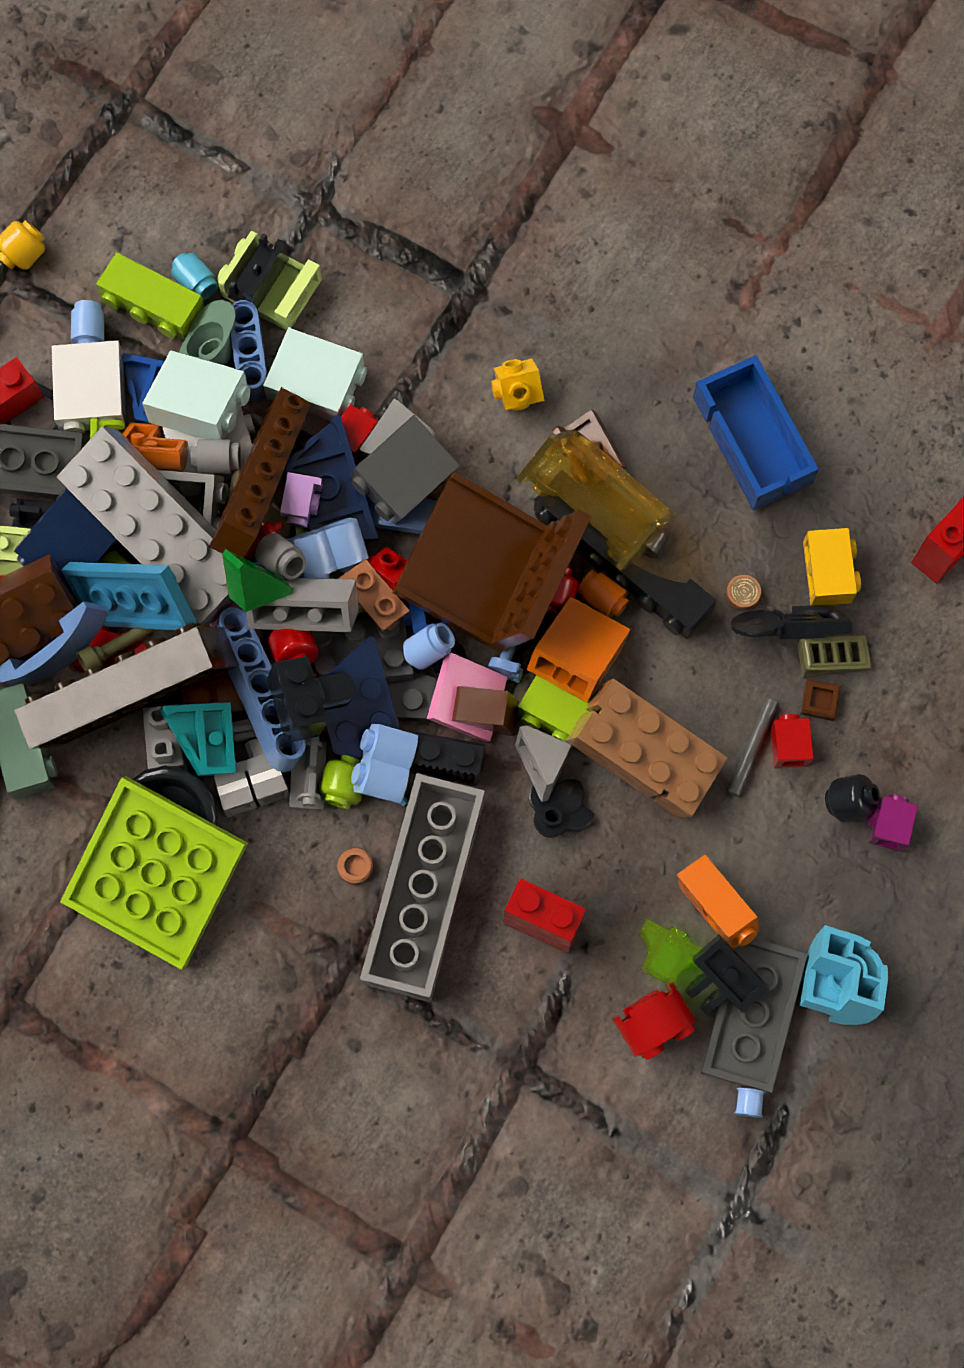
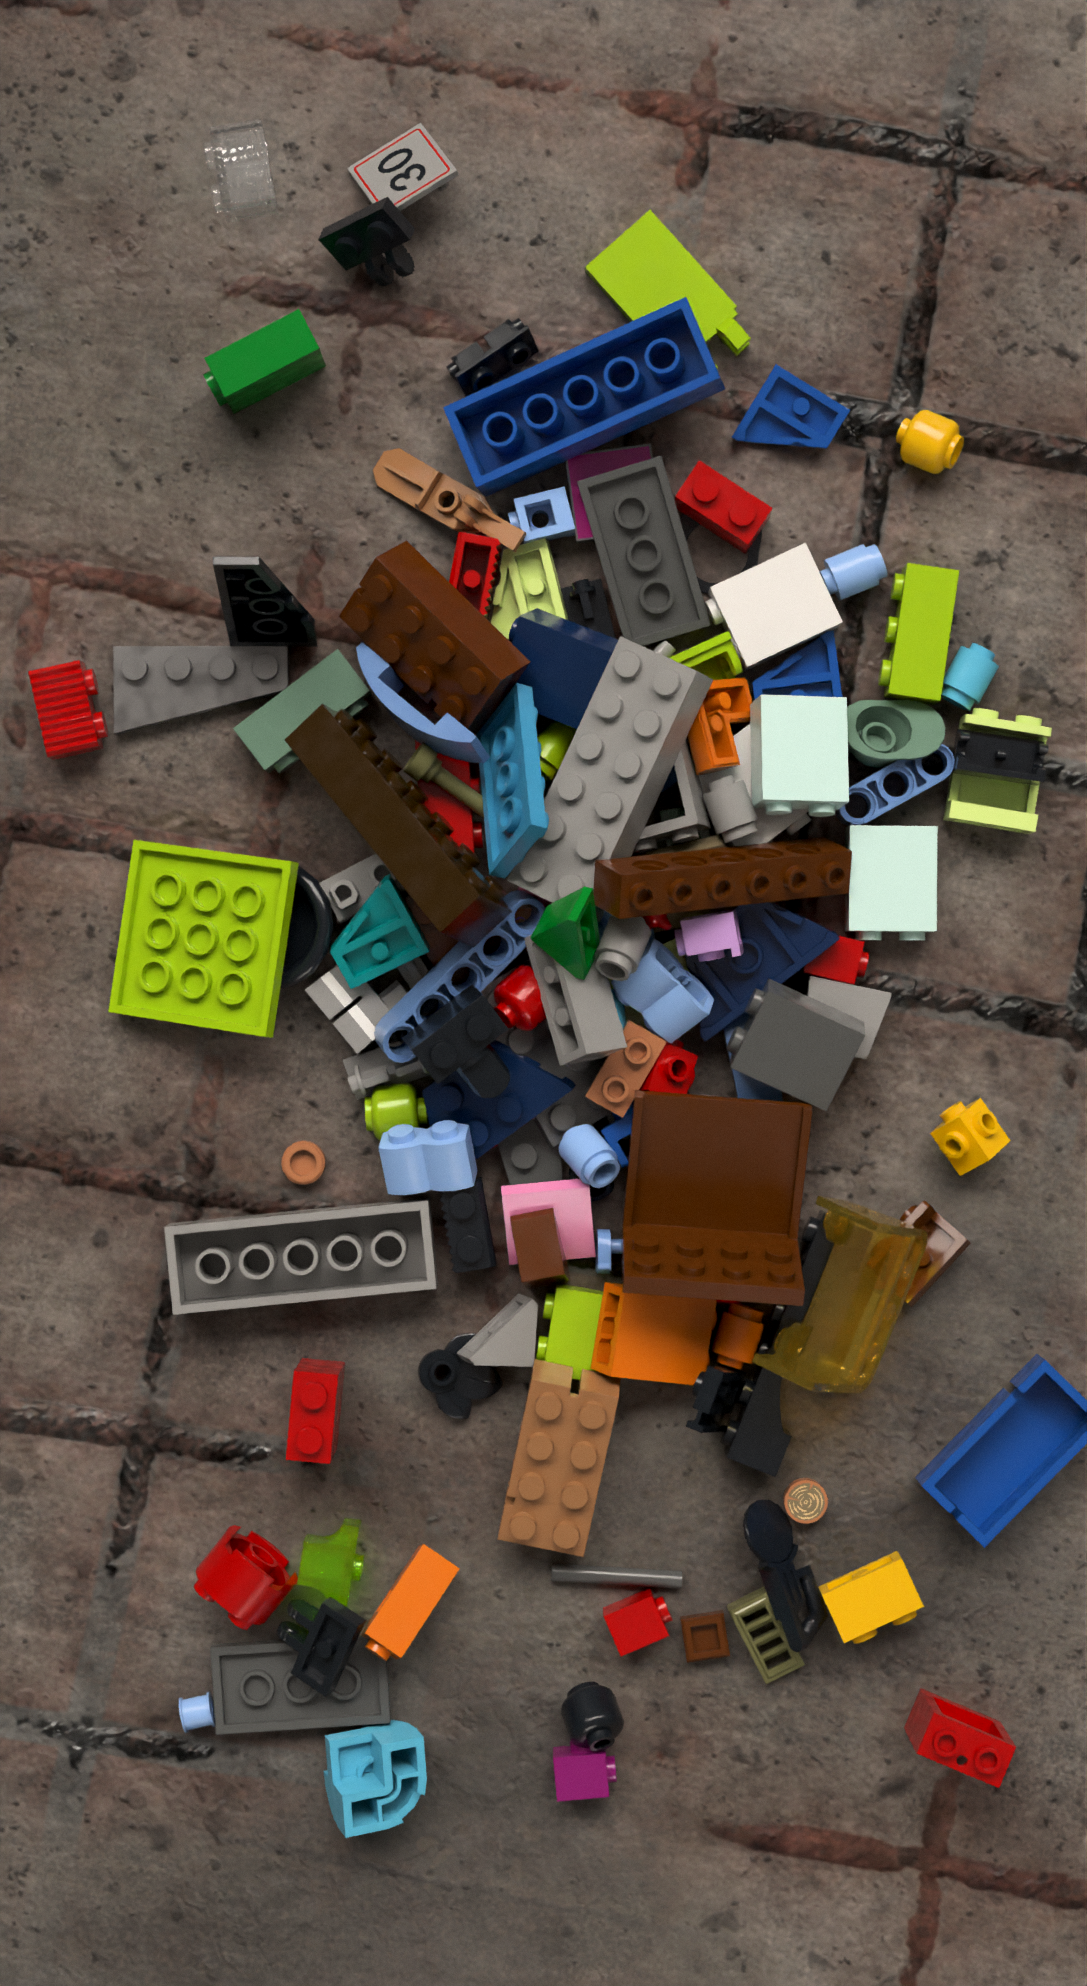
camera: 70 degrees right, 15 degrees up
none -> black plate [686,1366,746,1433]

